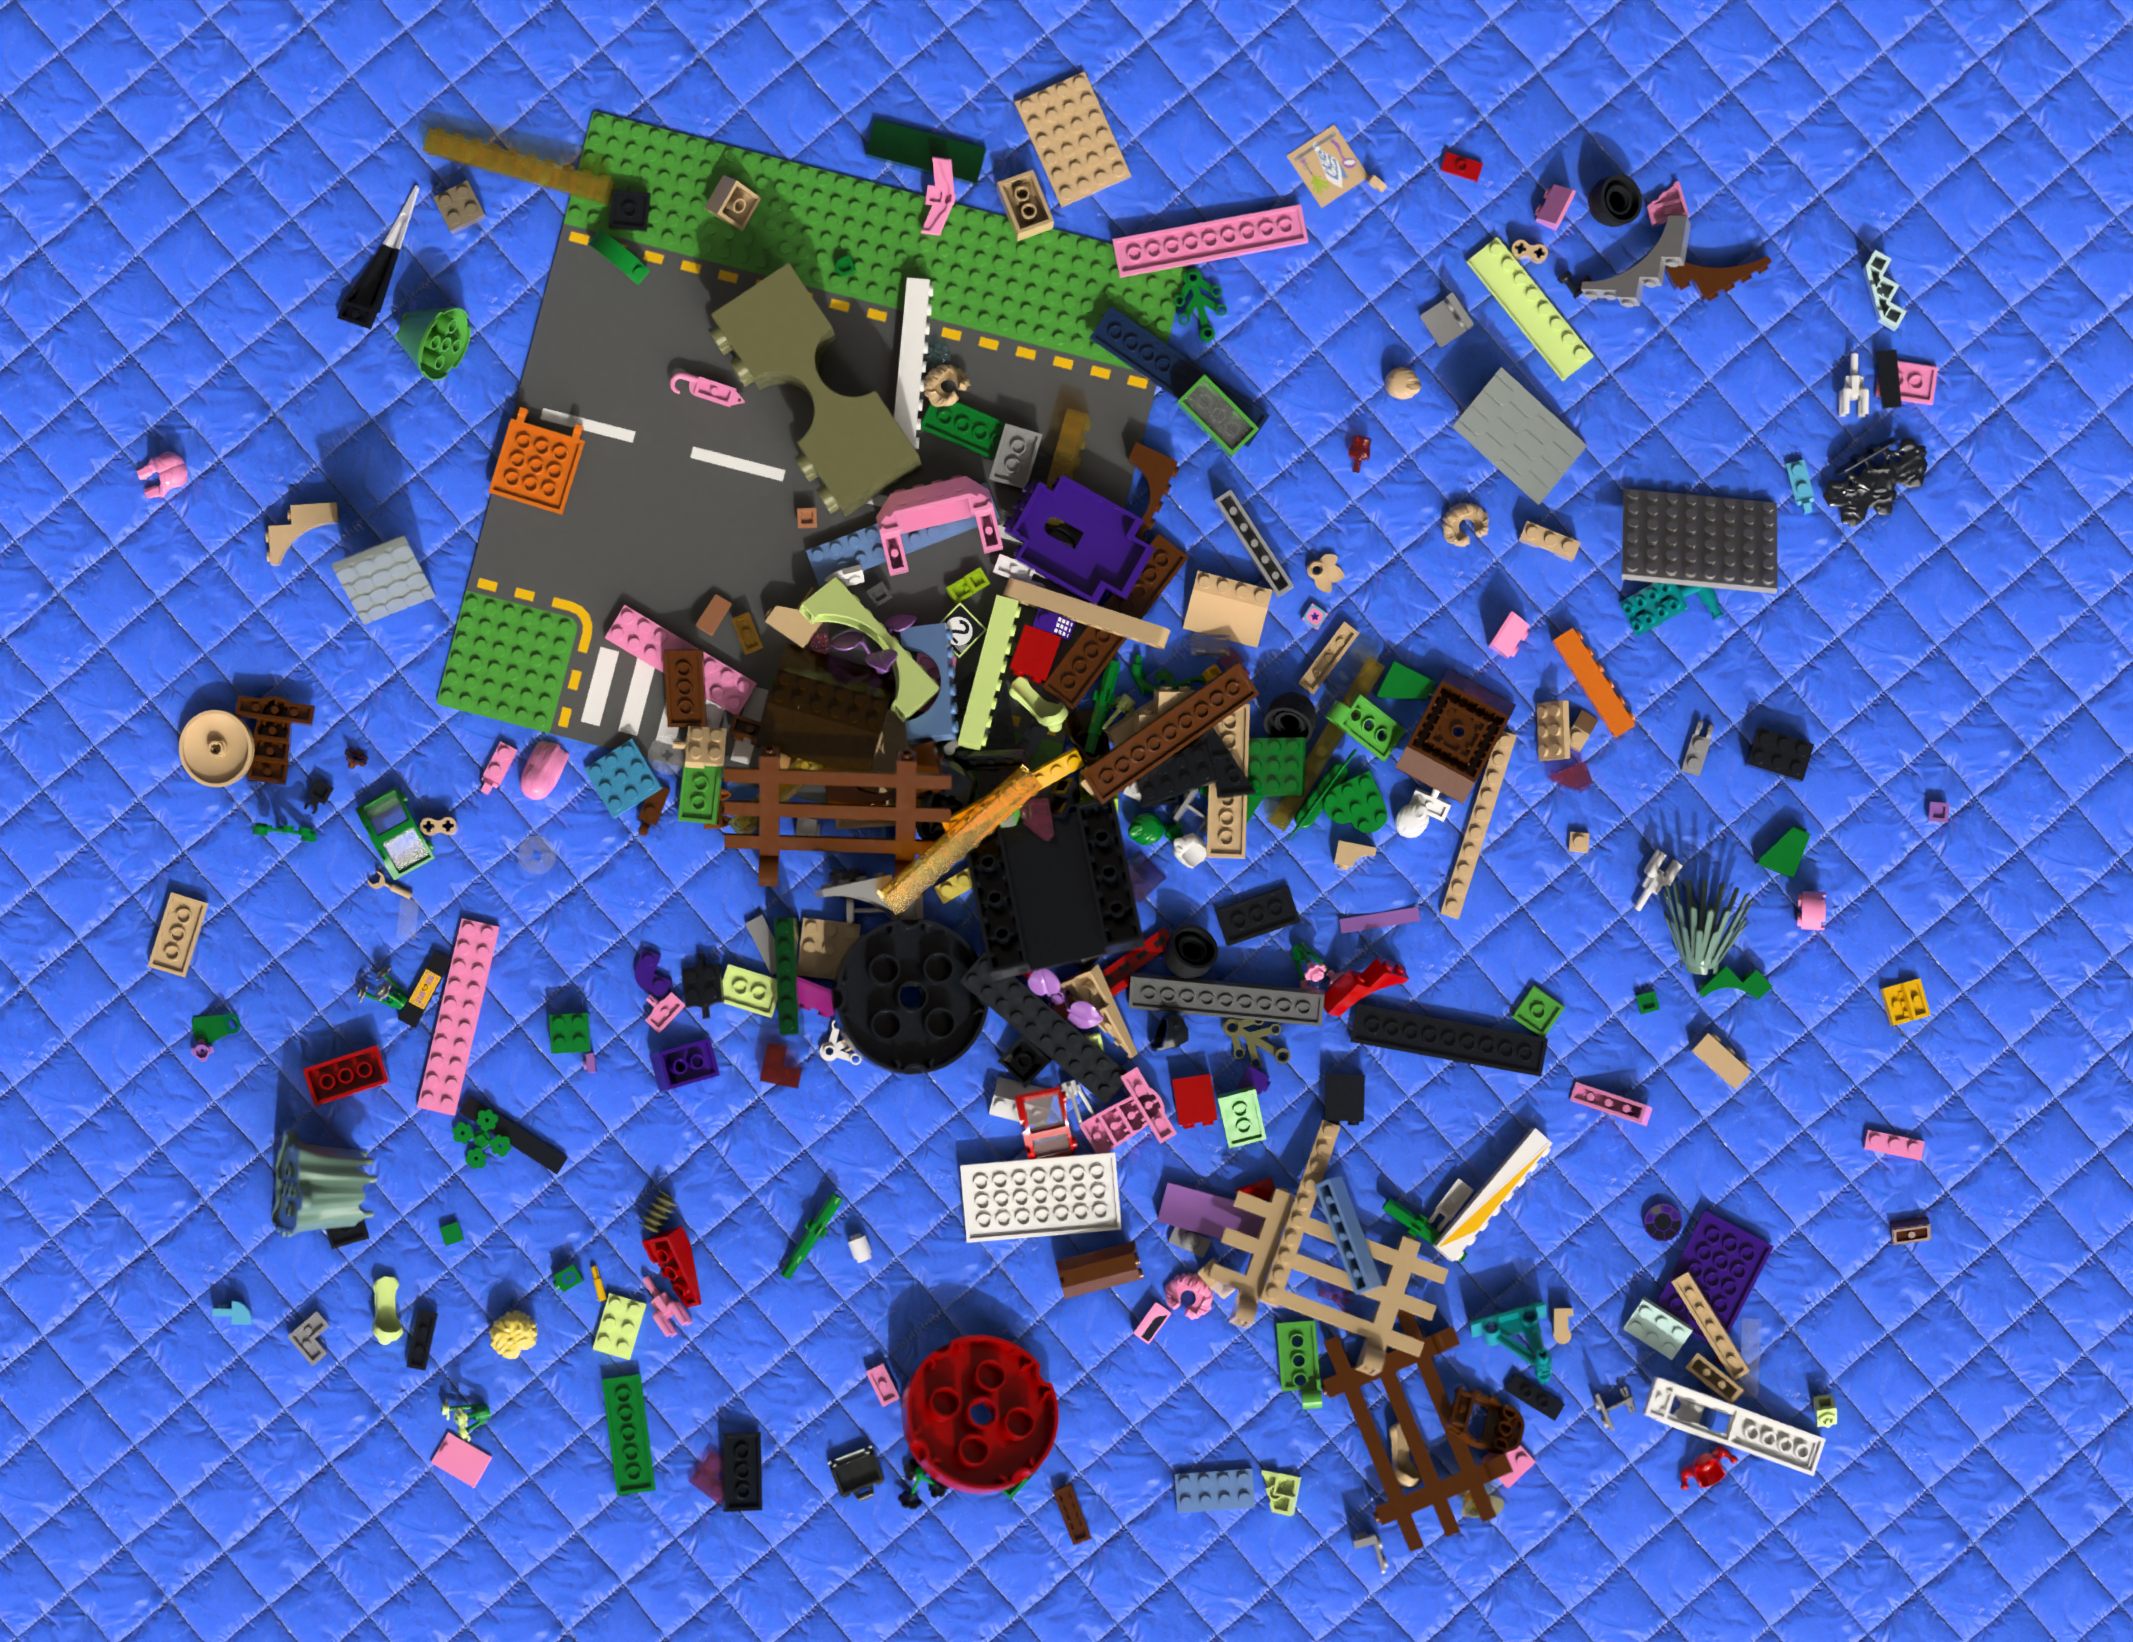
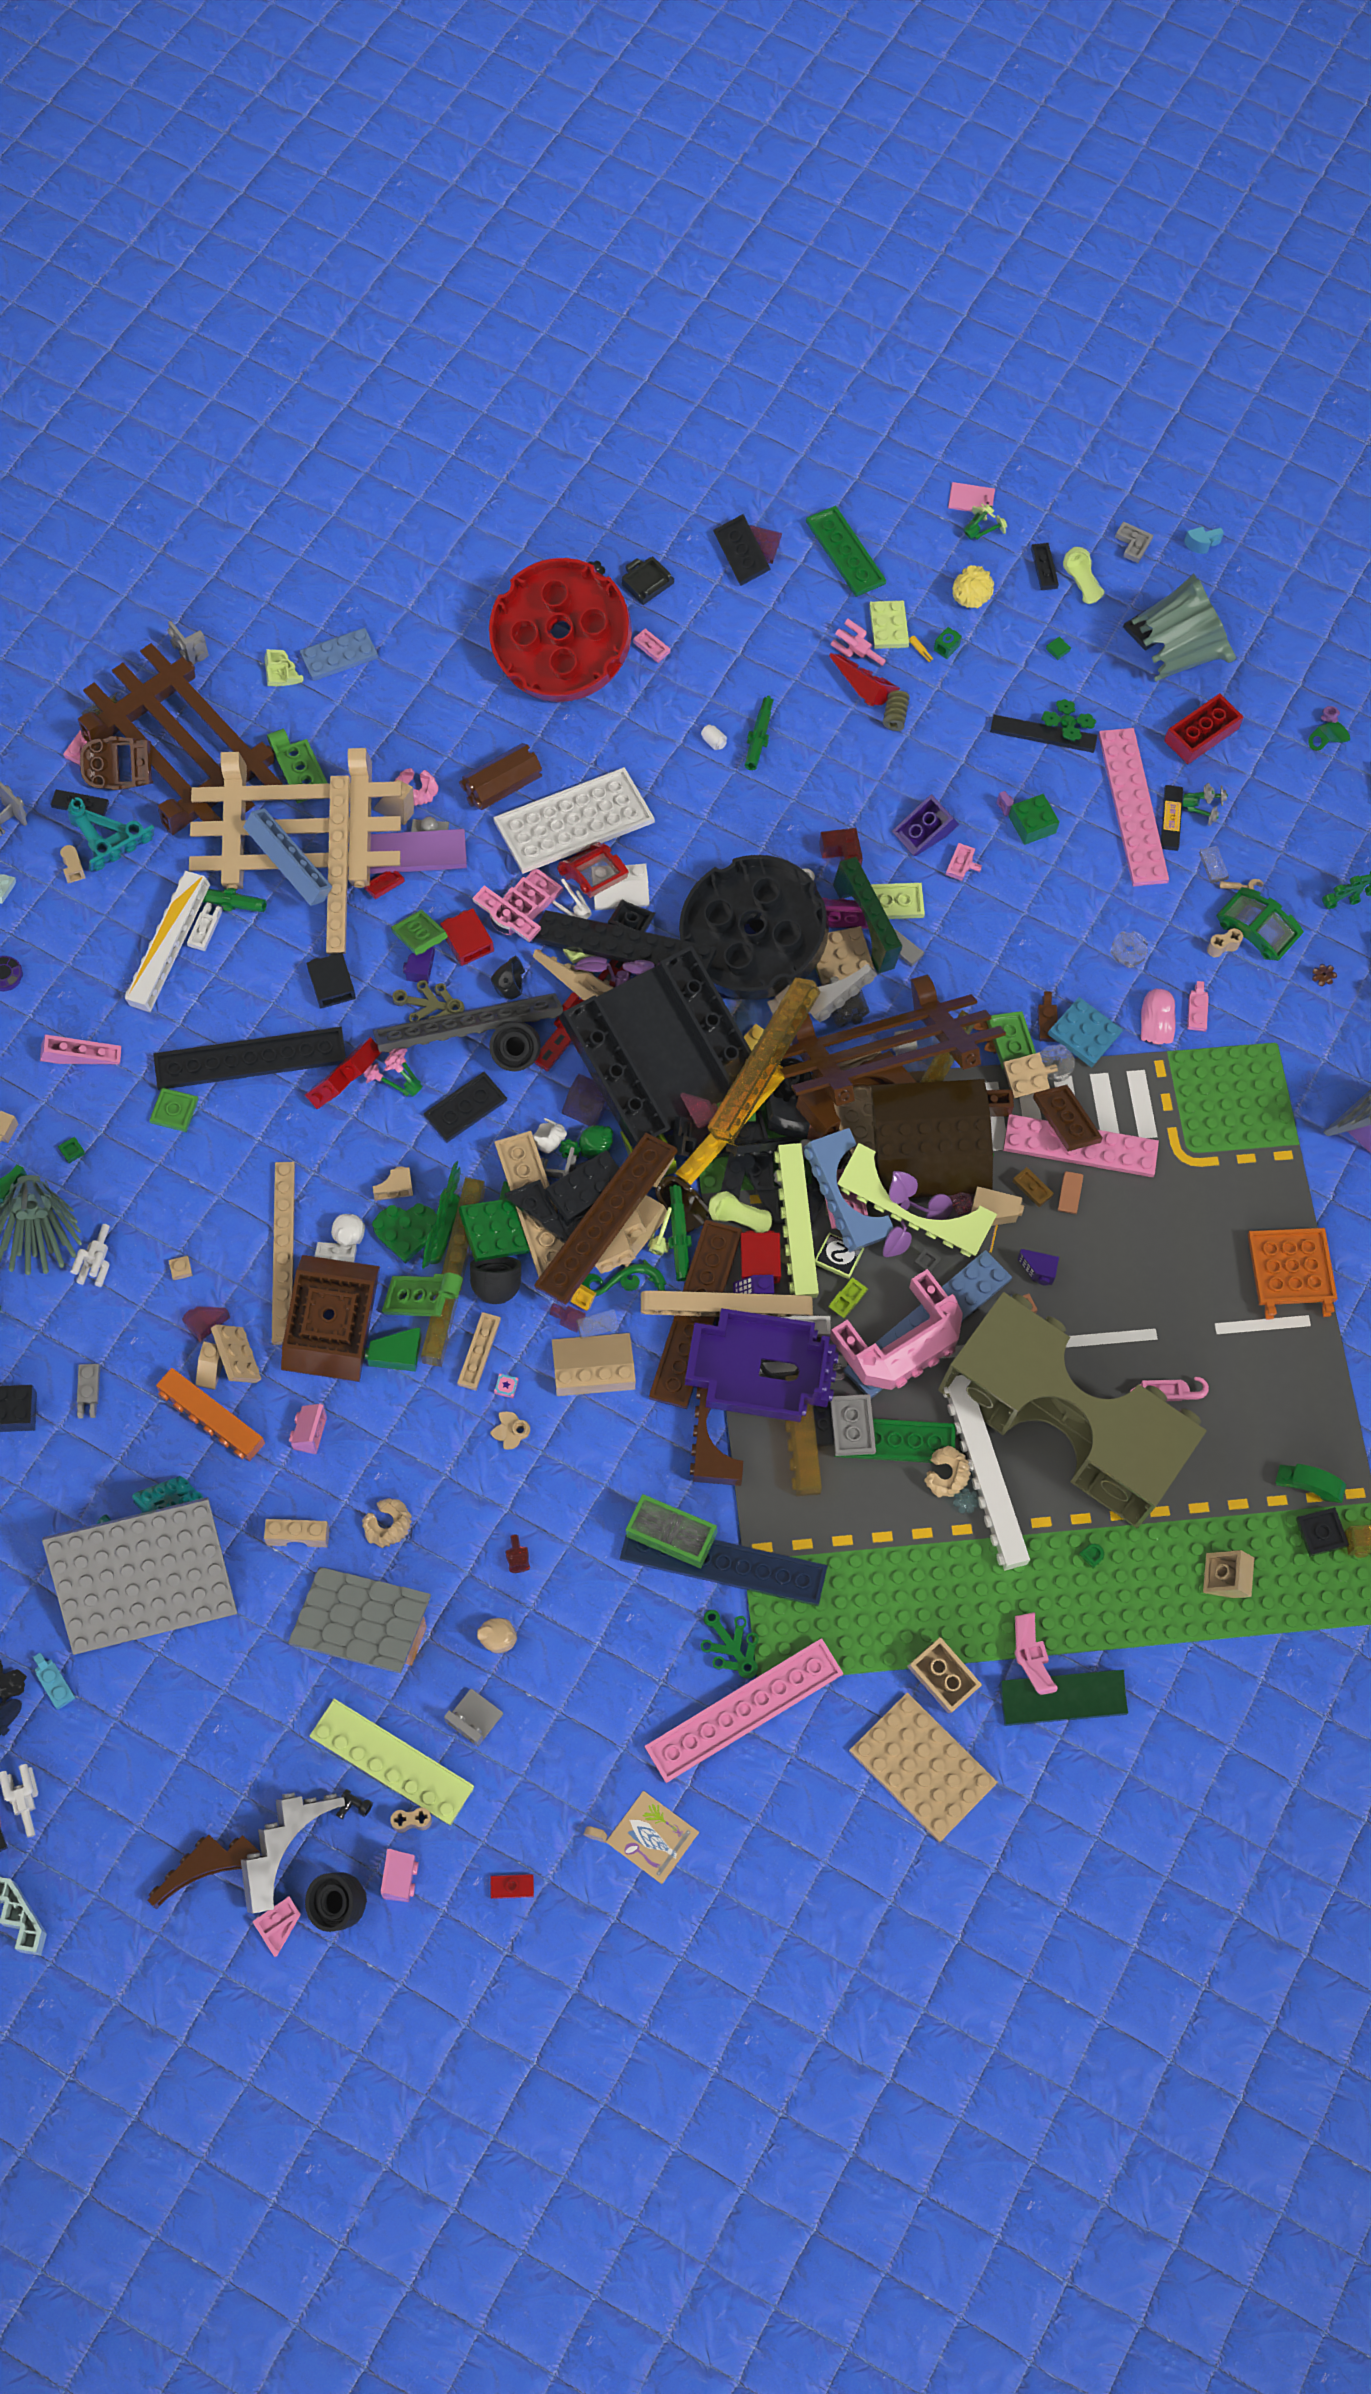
camera: 160 degrees right, 20 degrees down
black plate [304,778,335,814] -> none
dark purple plate [635,949,672,999] -> none
black plate [682,953,725,1019] -> none
white plate [825,564,865,586] -> none
reddish brown plate [1053,1483,1092,1546] -> none
bright pink slope [1133,1302,1171,1344] -> none
light grey brick [1214,490,1294,599] -> none
medium lavender sticker [1339,907,1420,933] -> none
tan hair [1389,1422,1422,1490] -> none
none -> dark purple slope [1018,1249,1059,1285]

